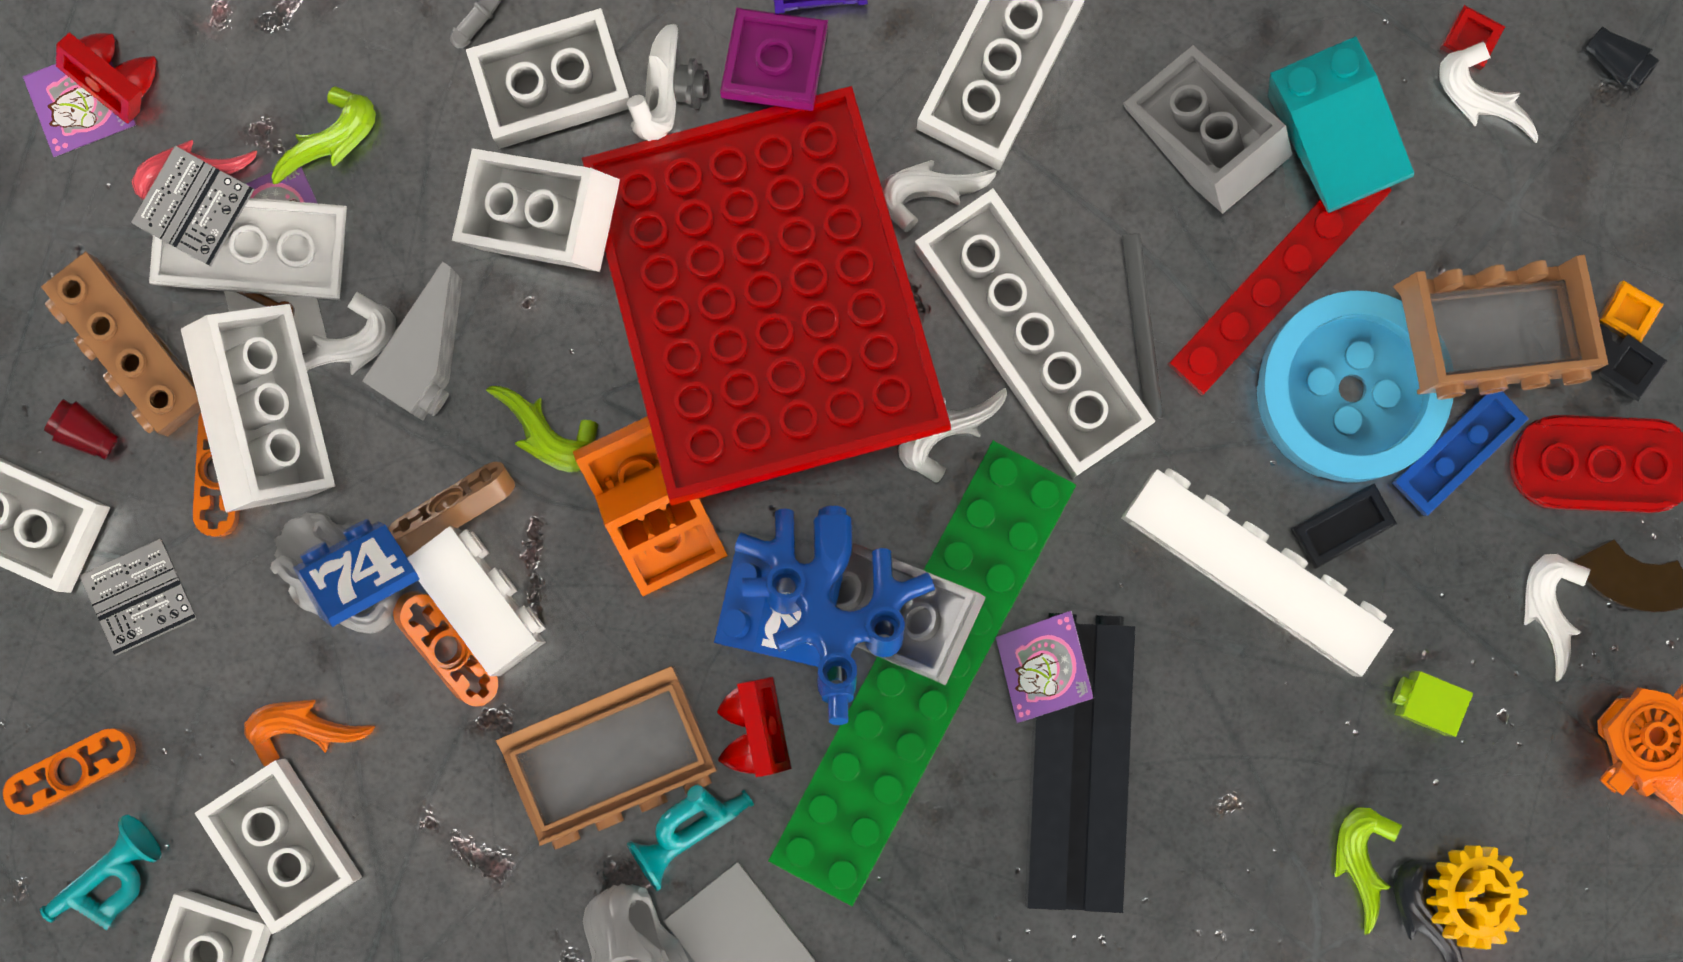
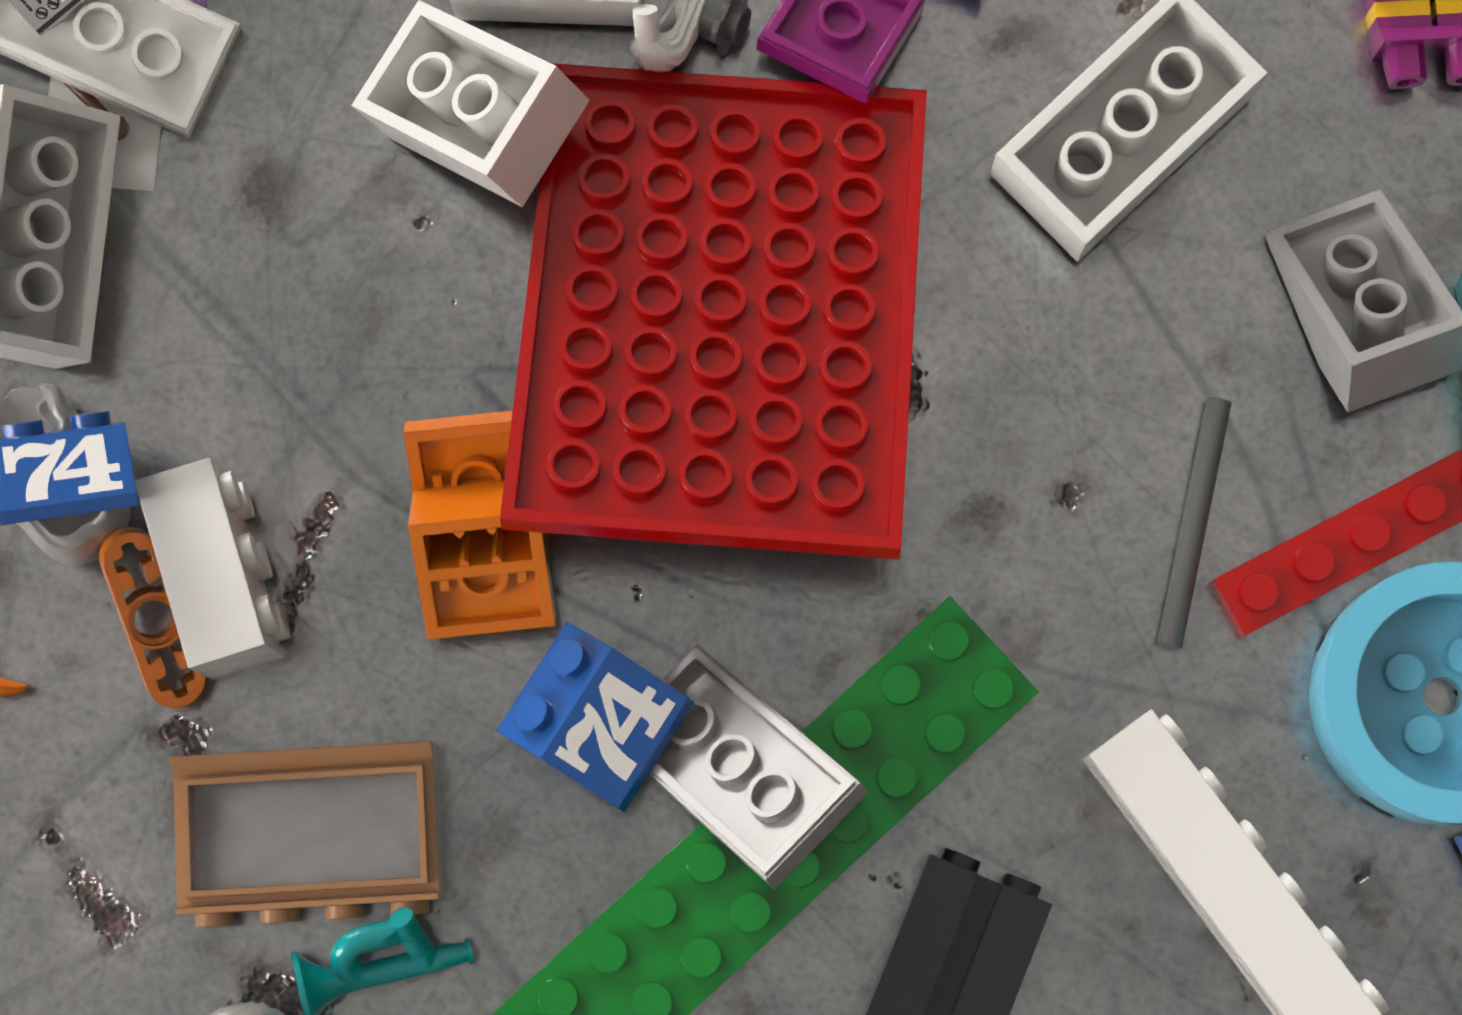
camera: 25 degrees right, 5 degrees down
white piece [303,292,396,375] -> none
light grey slope [362,262,462,421] -> none
medium nougat beam [388,462,515,557] -> none
lime piece [486,386,599,472] -> none
red tile [717,677,792,777] -> none
blue plant [735,506,935,725] -> none
white piece [881,160,997,232] -> none
white piece [898,388,1007,483] -> none
white brick [914,188,1155,479] -> none
sticker [996,611,1093,723] -> none
black tile [1292,483,1397,569] -> none

